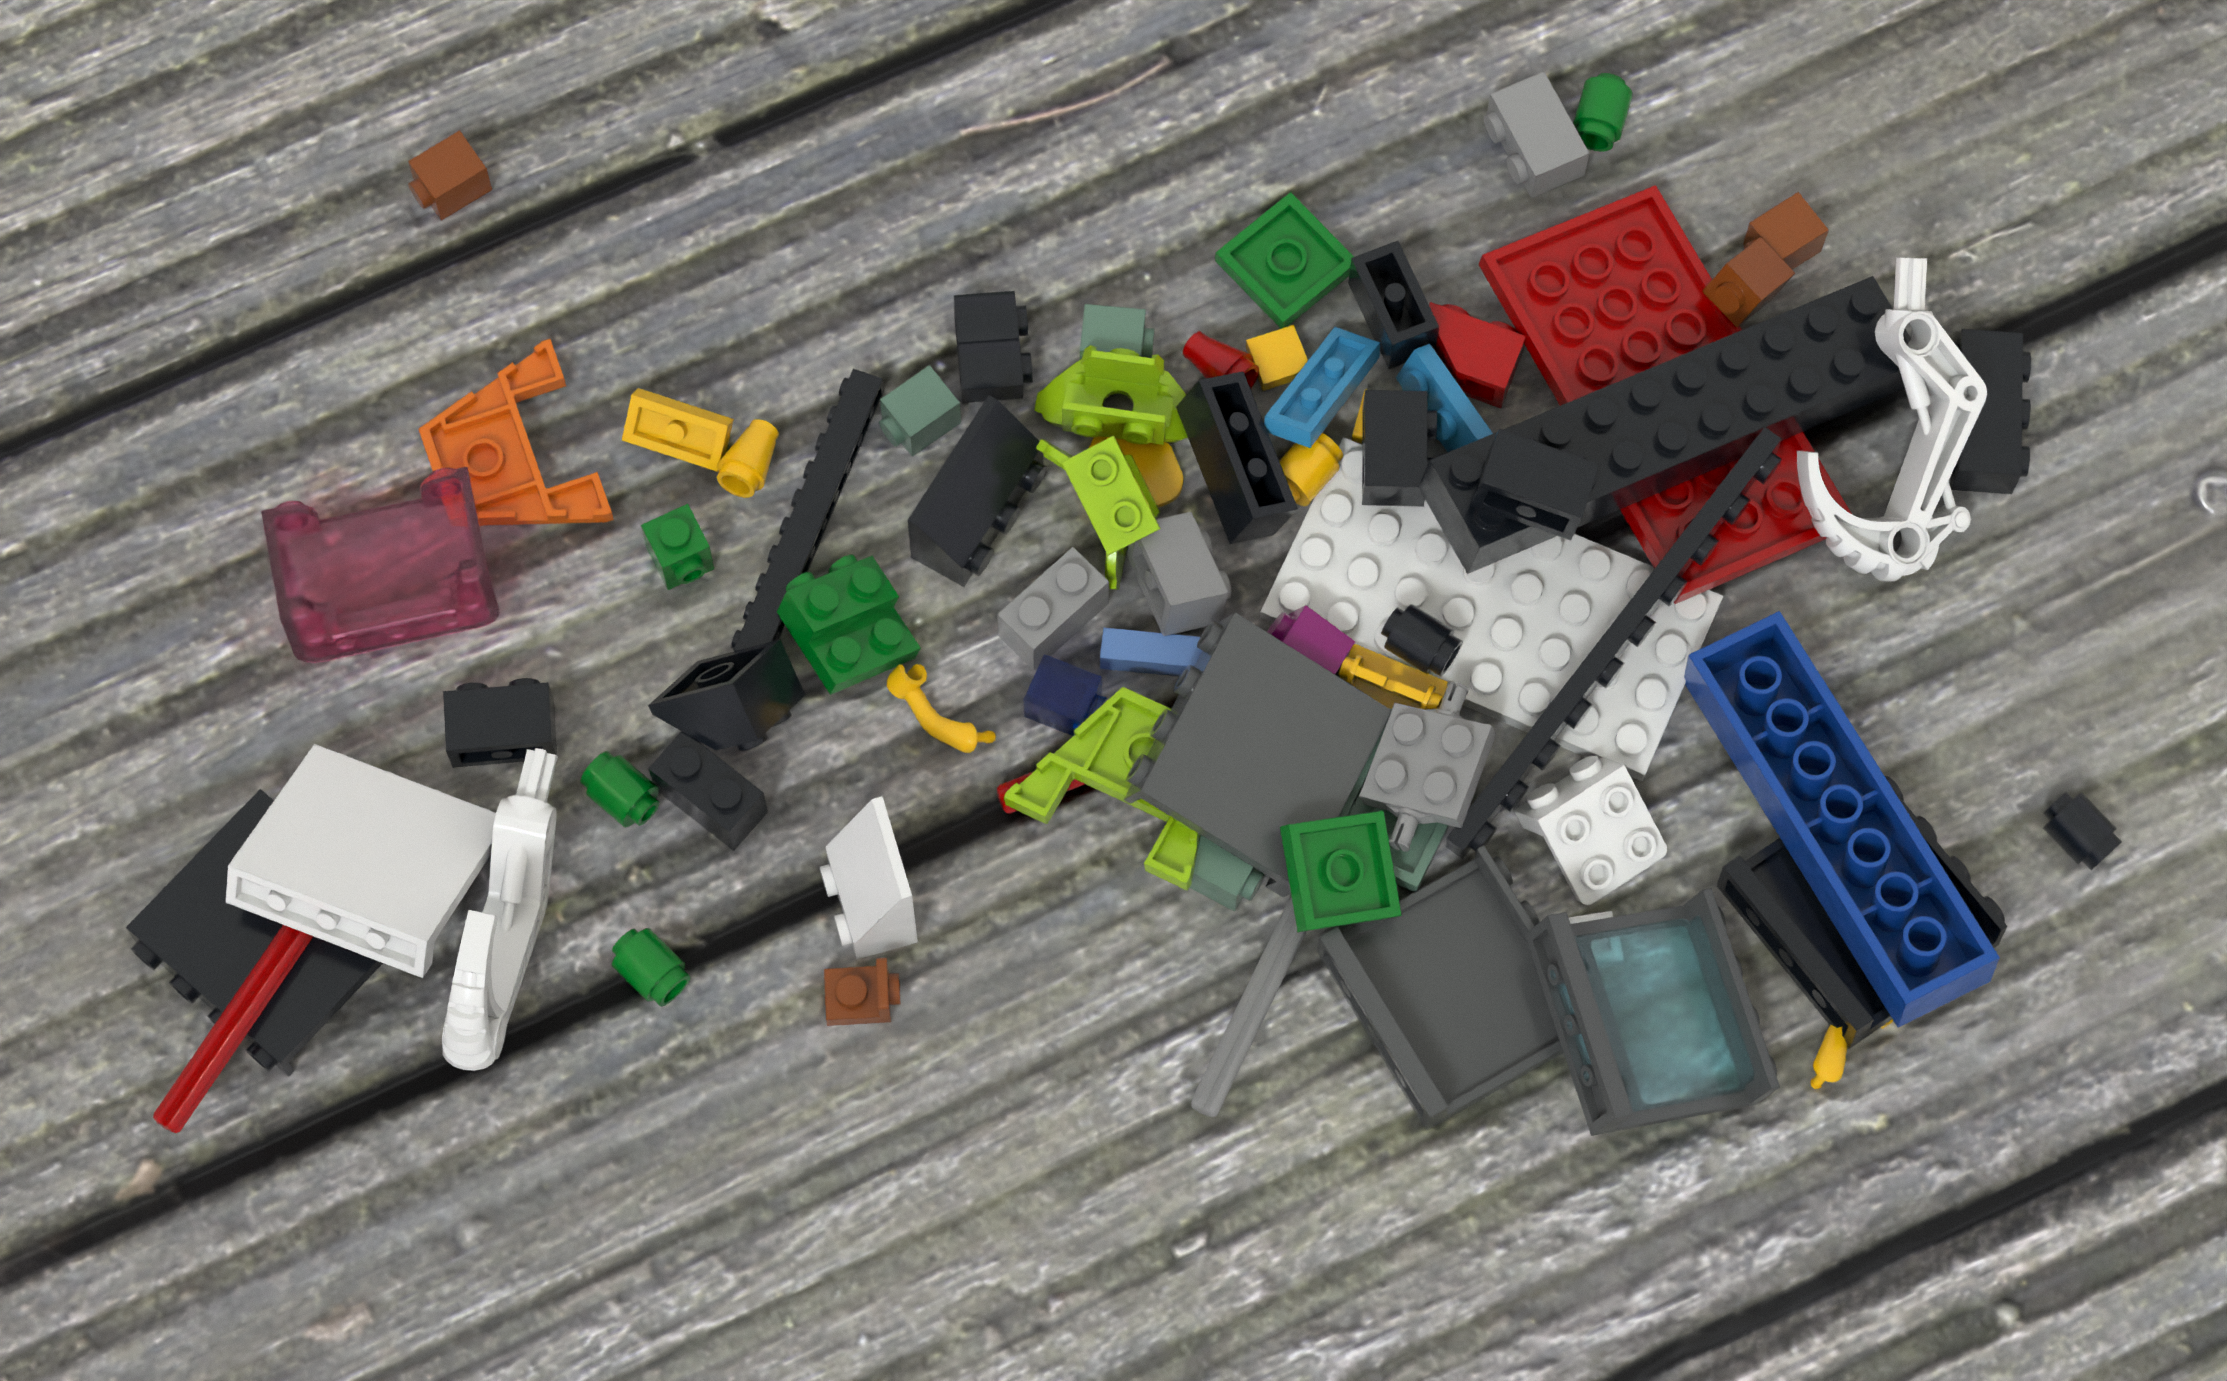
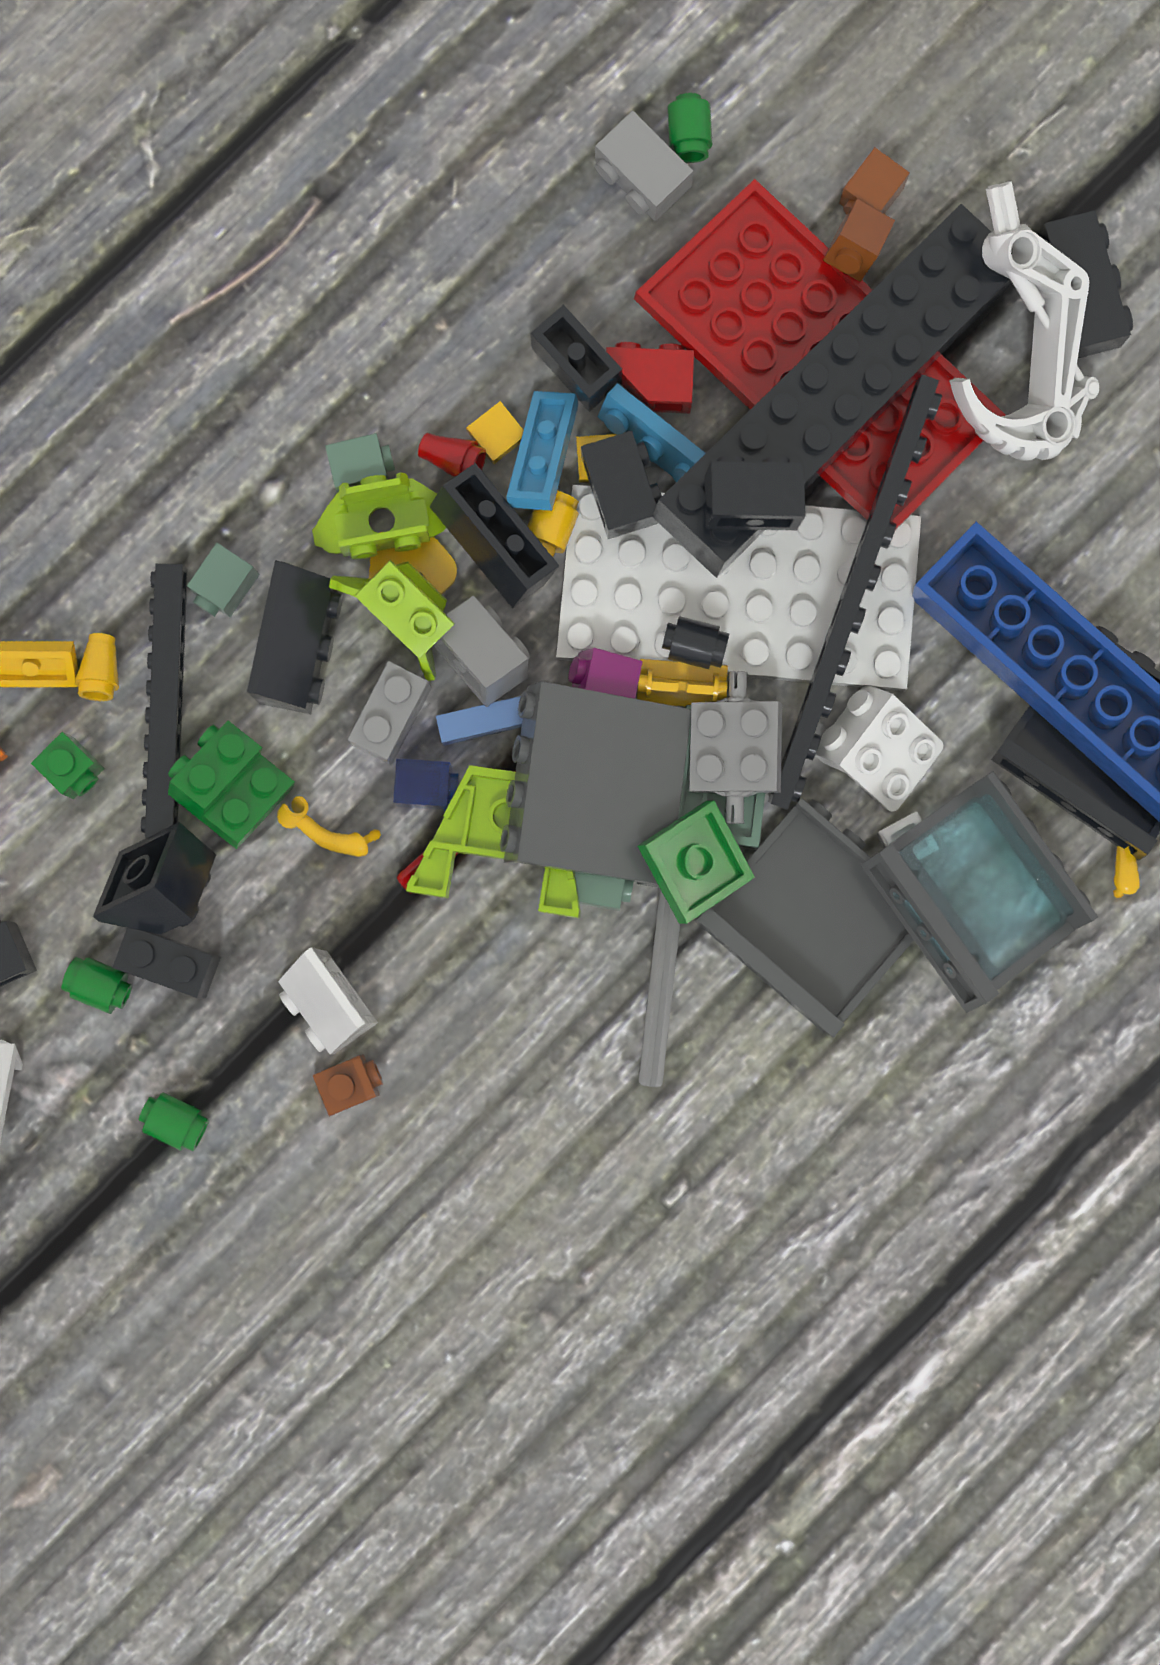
camera: 15 degrees left, 15 degrees up
white piece [442,748,558,1071] -> none
black brick [954,291,1033,403] -> none
green plate [1215,192,1354,329] -> none

